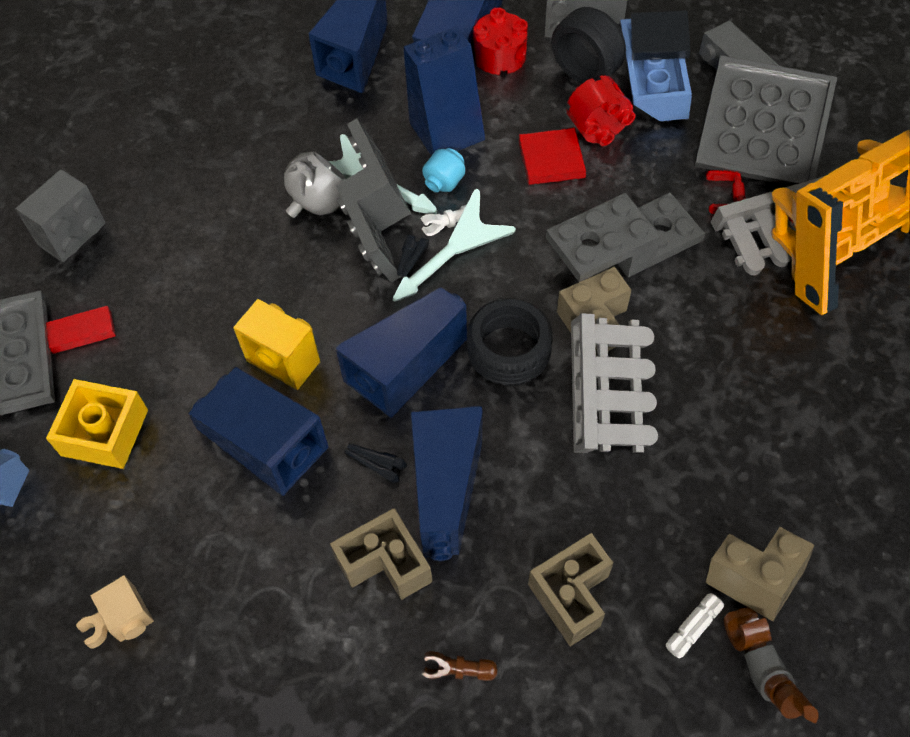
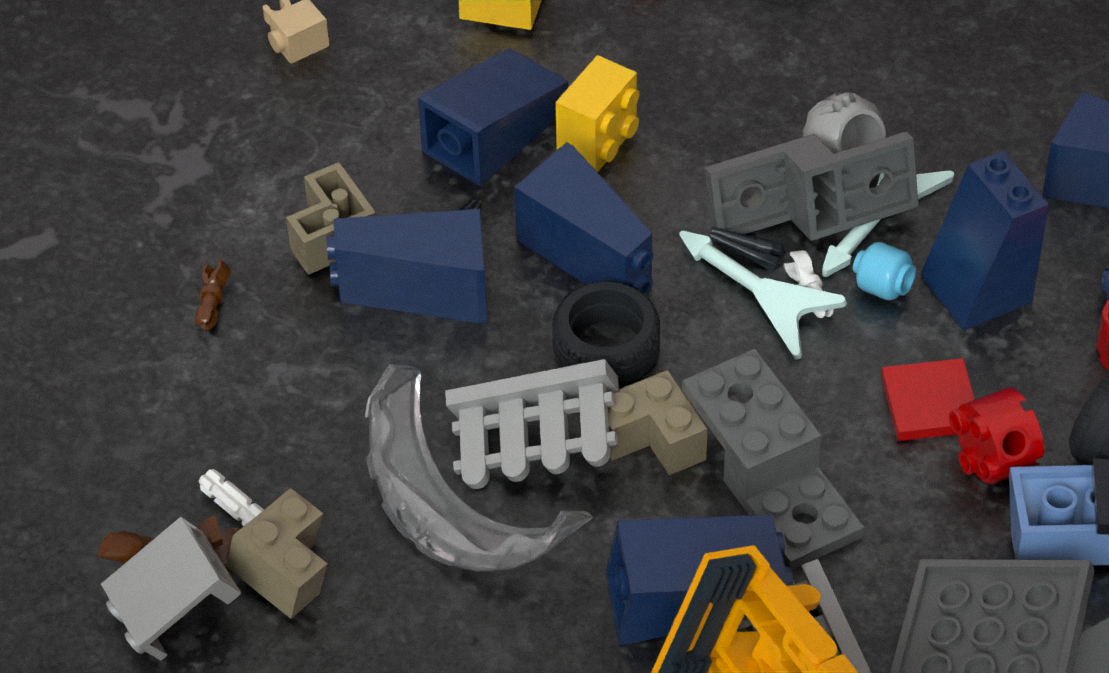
camera: 90 degrees right, 10 degrees down
dark tan brick [528,533,613,646] -> none
red piece [706,170,746,214] -> none
none -> light grey panel [101,517,241,661]
none -> clear windscreen [365,364,592,571]
none -> dark blue slope [605,515,793,645]

